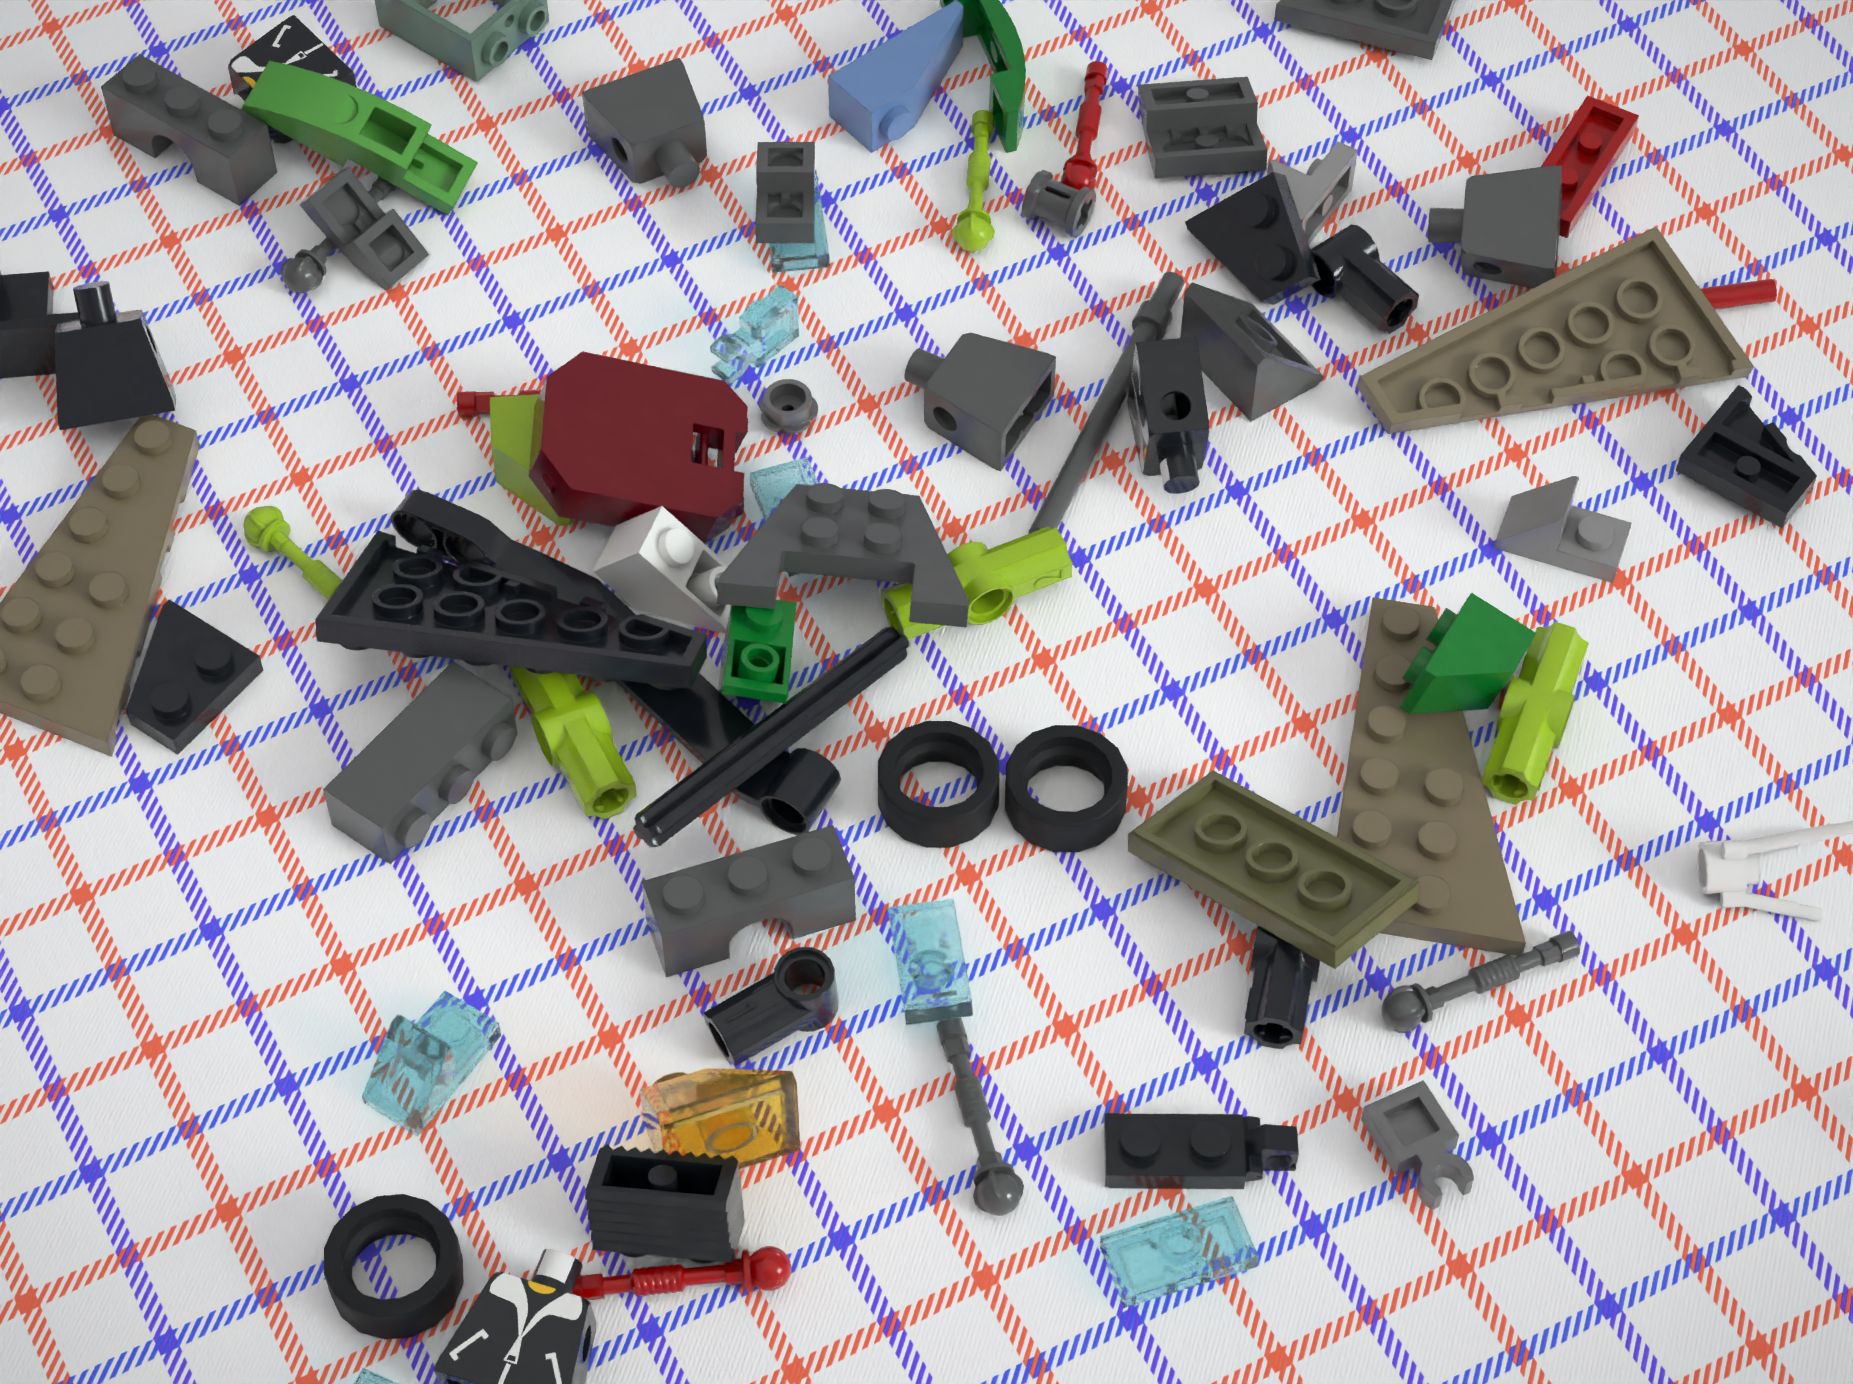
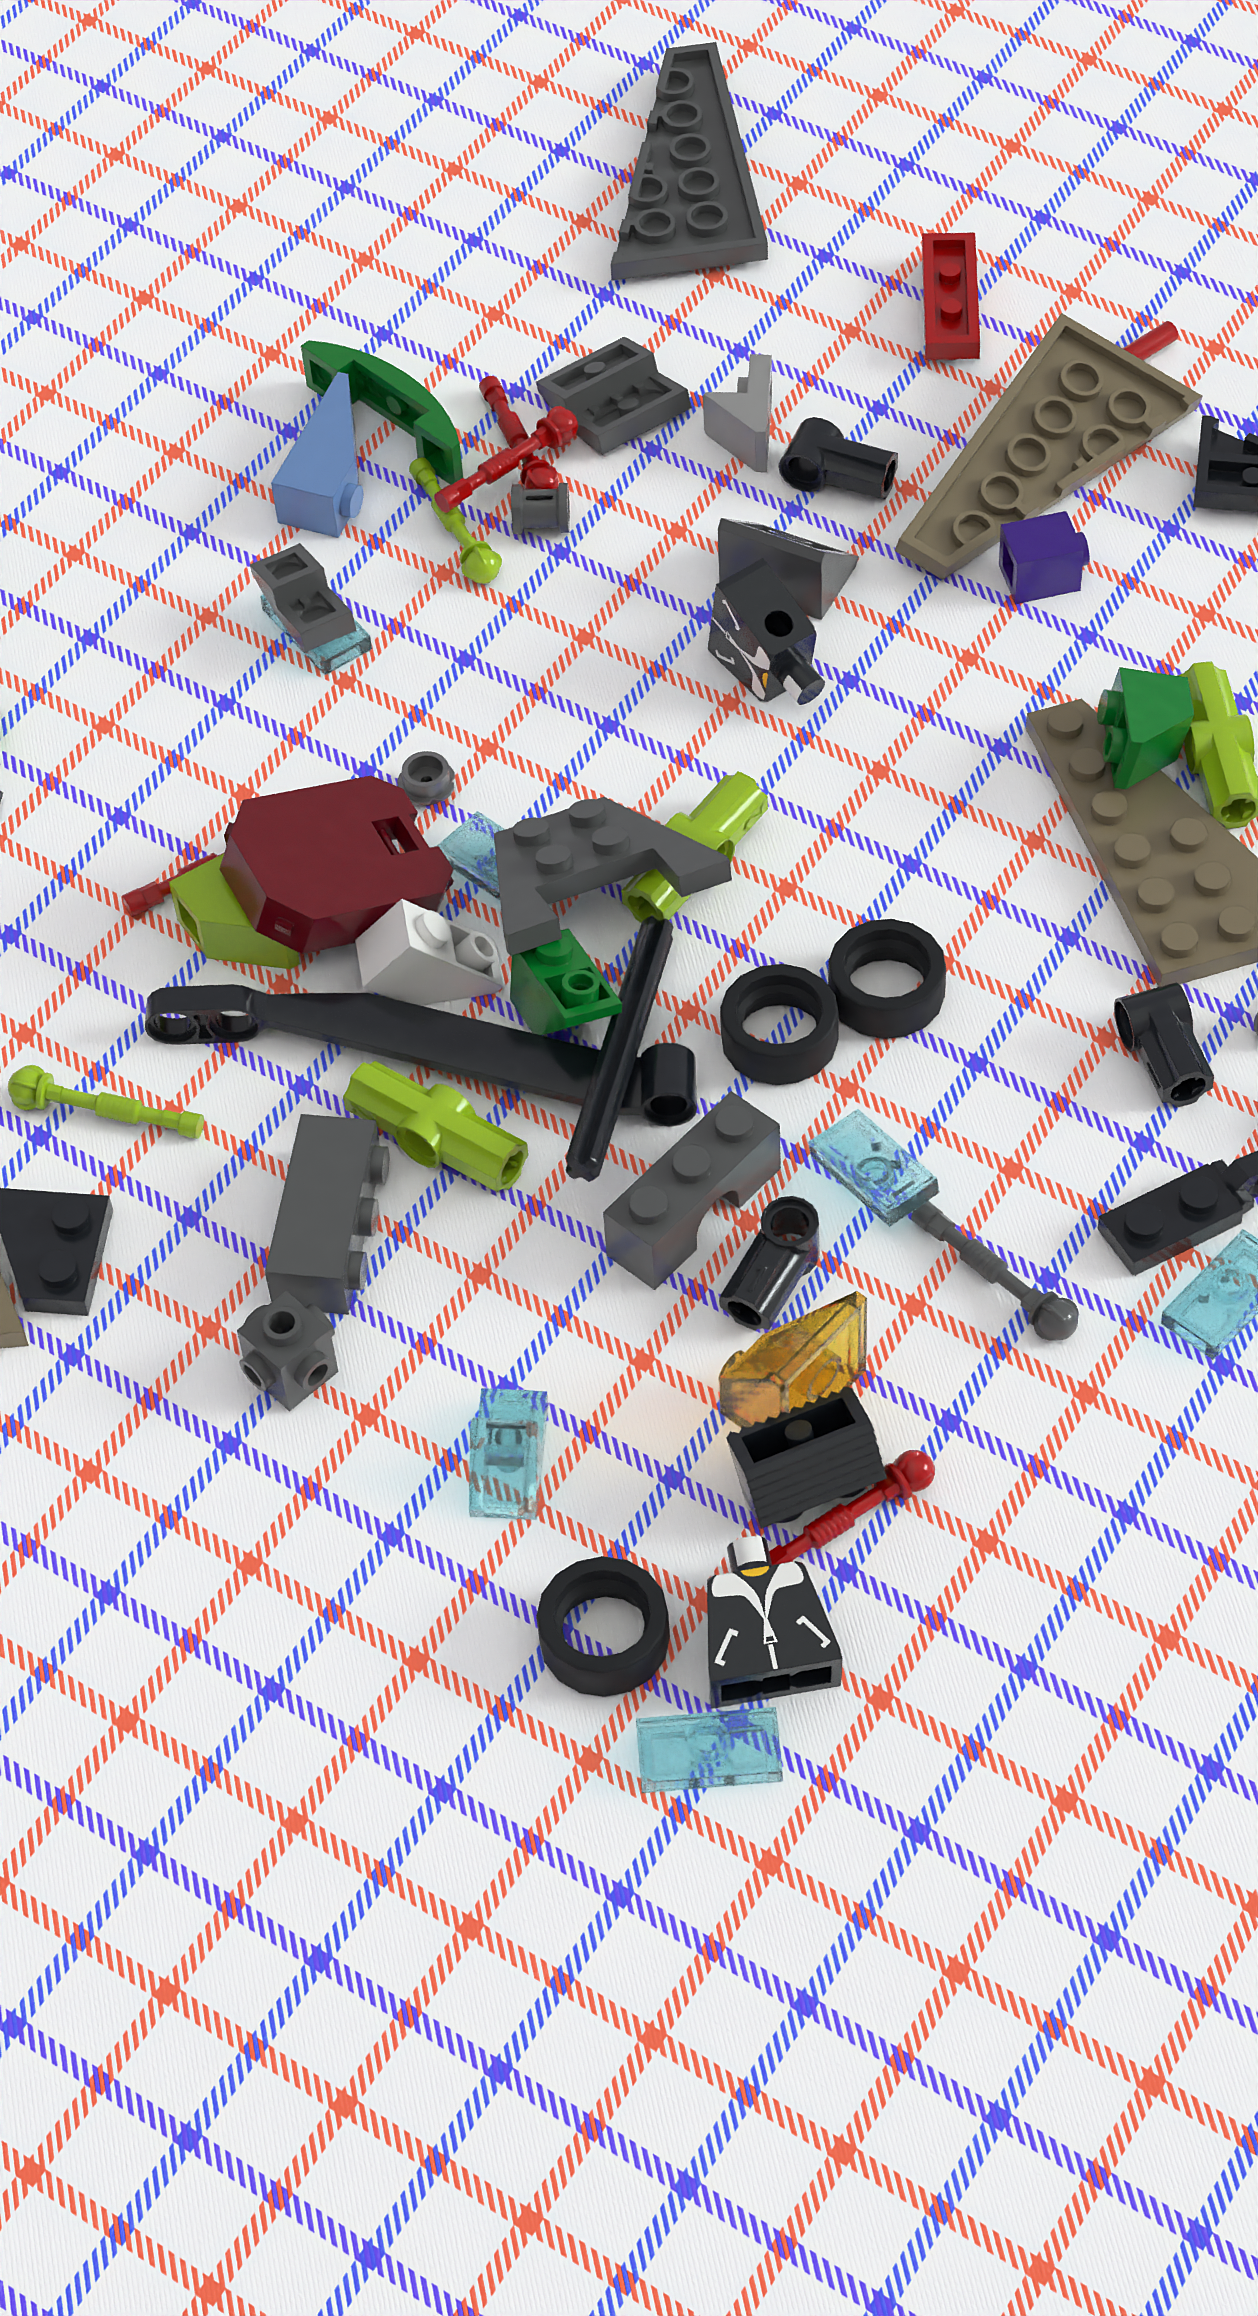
camera: 25 degrees left, 0 degrees up
black wing [315,531,707,690] -> none
dark grey torso [582,58,707,188] -> none
clear light blue plate [710,285,799,384] -> none
dark grey torso [904,332,1056,472] -> none
dark grey bar [1028,272,1184,534] -> none
olive tile [1128,770,1420,969] -> none
black wing [1185,172,1321,305] -> none
dark grey torso [1428,165,1562,288] -> none
light grey slope [1494,476,1632,583] -> none
none -> dark grey brick [237,1290,339,1412]
none -> red piece [434,406,578,513]
none -> dark purple brick [999,511,1090,604]

